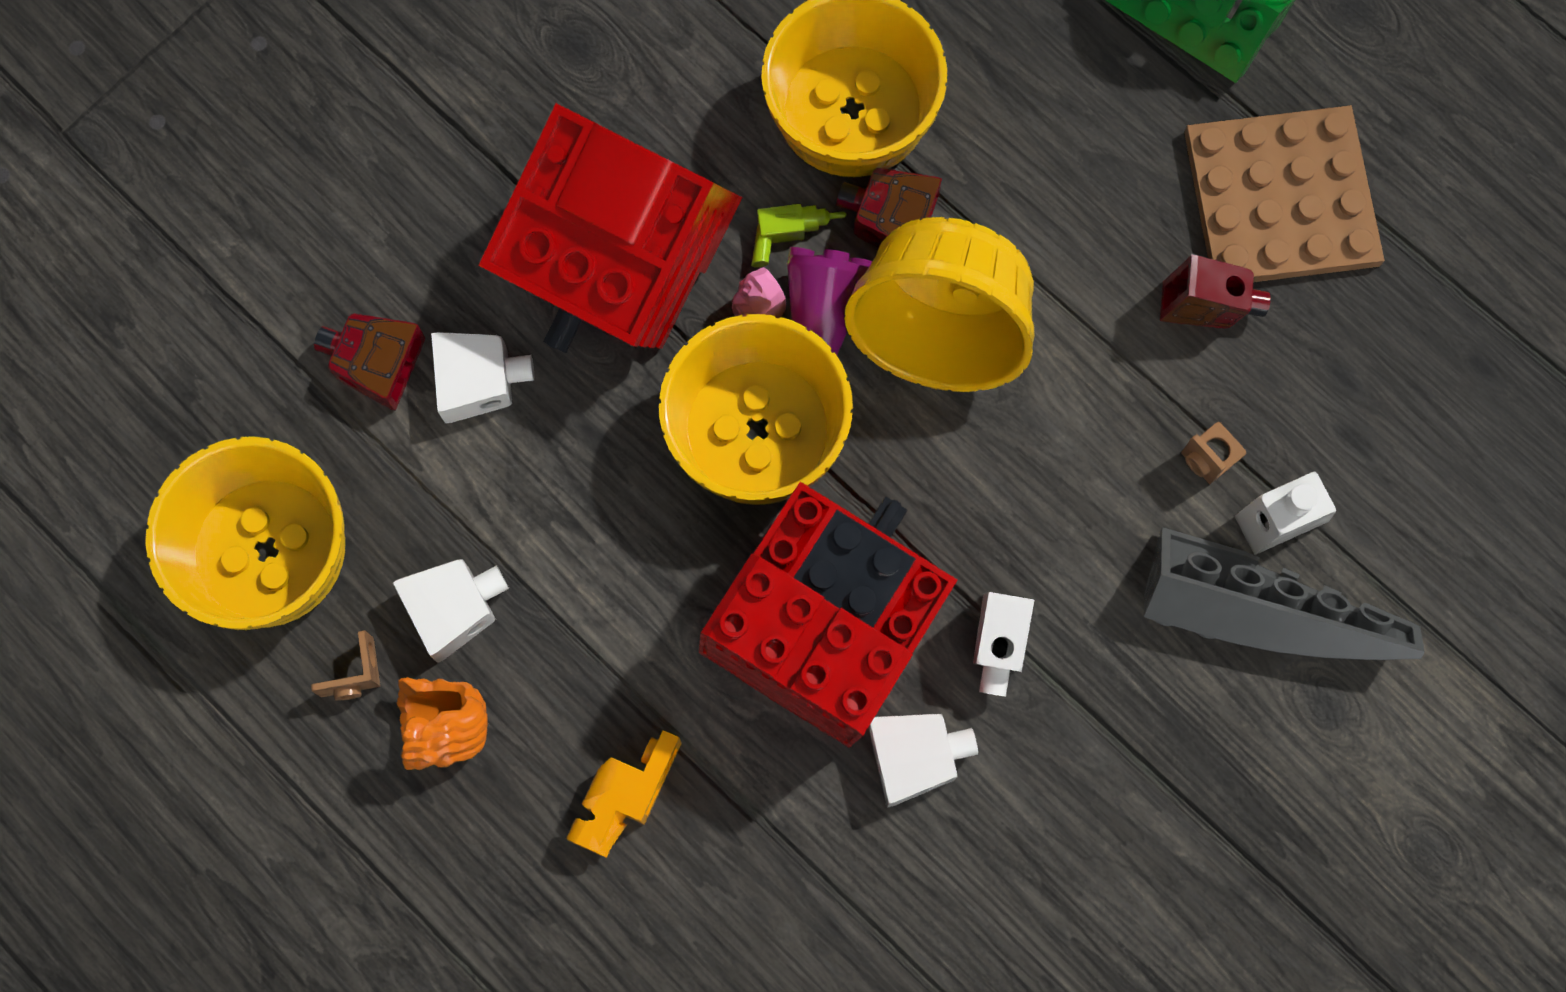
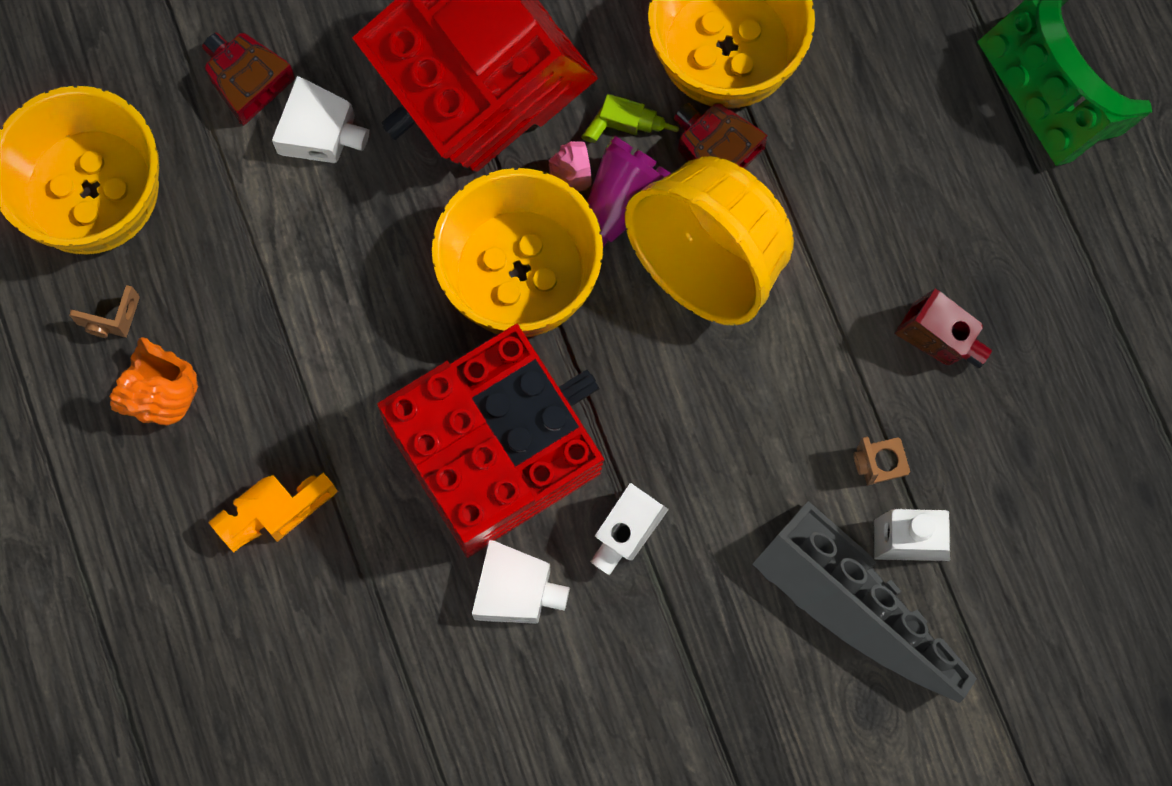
camera: 25 degrees right, 0 degrees up
white torso [393,559,509,663] -> none
medium nougat plate [1184,105,1385,282] -> none

